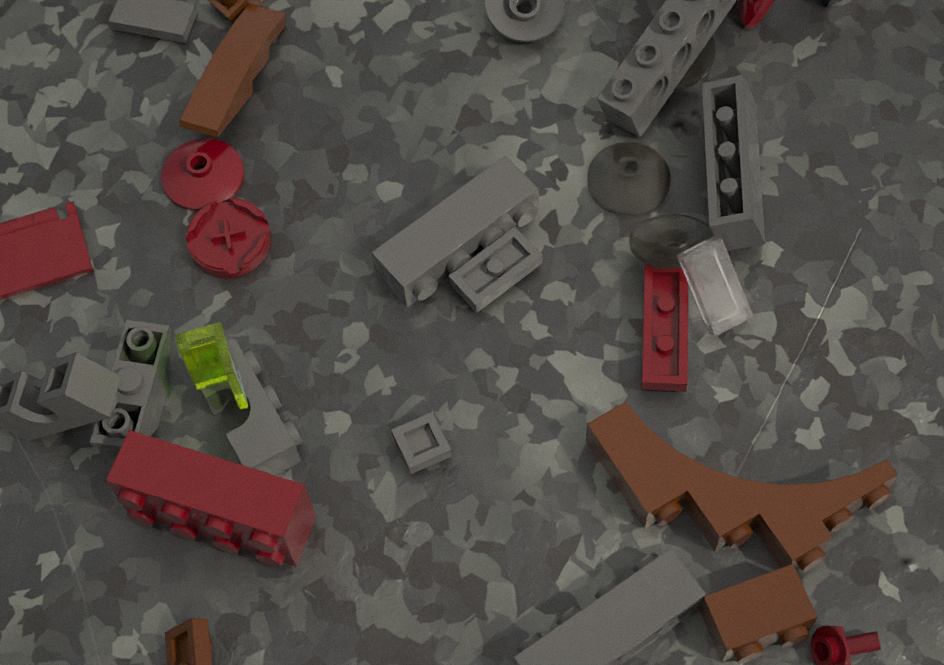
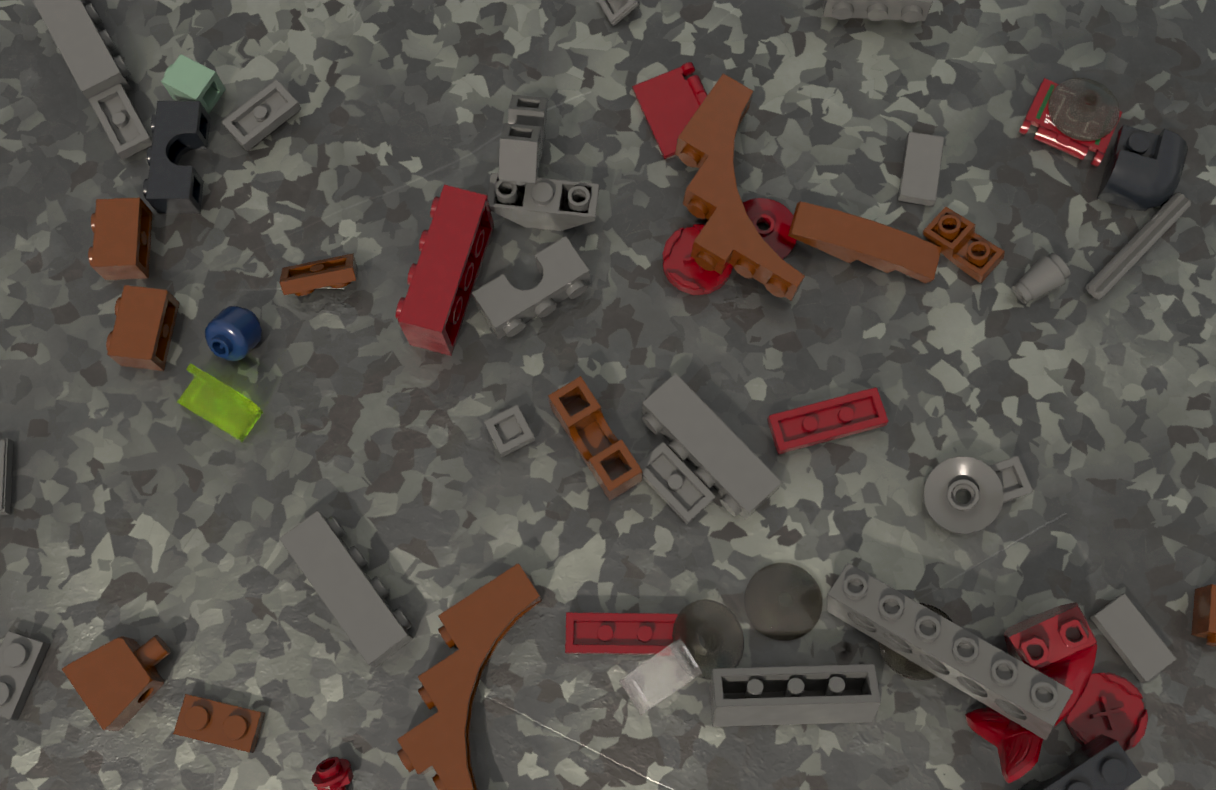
camera: 85 degrees right, 10 degrees up
clear neon green panel [175,322,249,410] -> none
reddish brown brick [699,564,818,664] -> none
none -> reddish brown arch [548,376,643,501]
none -> reddish brown arch [675,74,805,301]
none -> dark red plate [767,387,889,454]

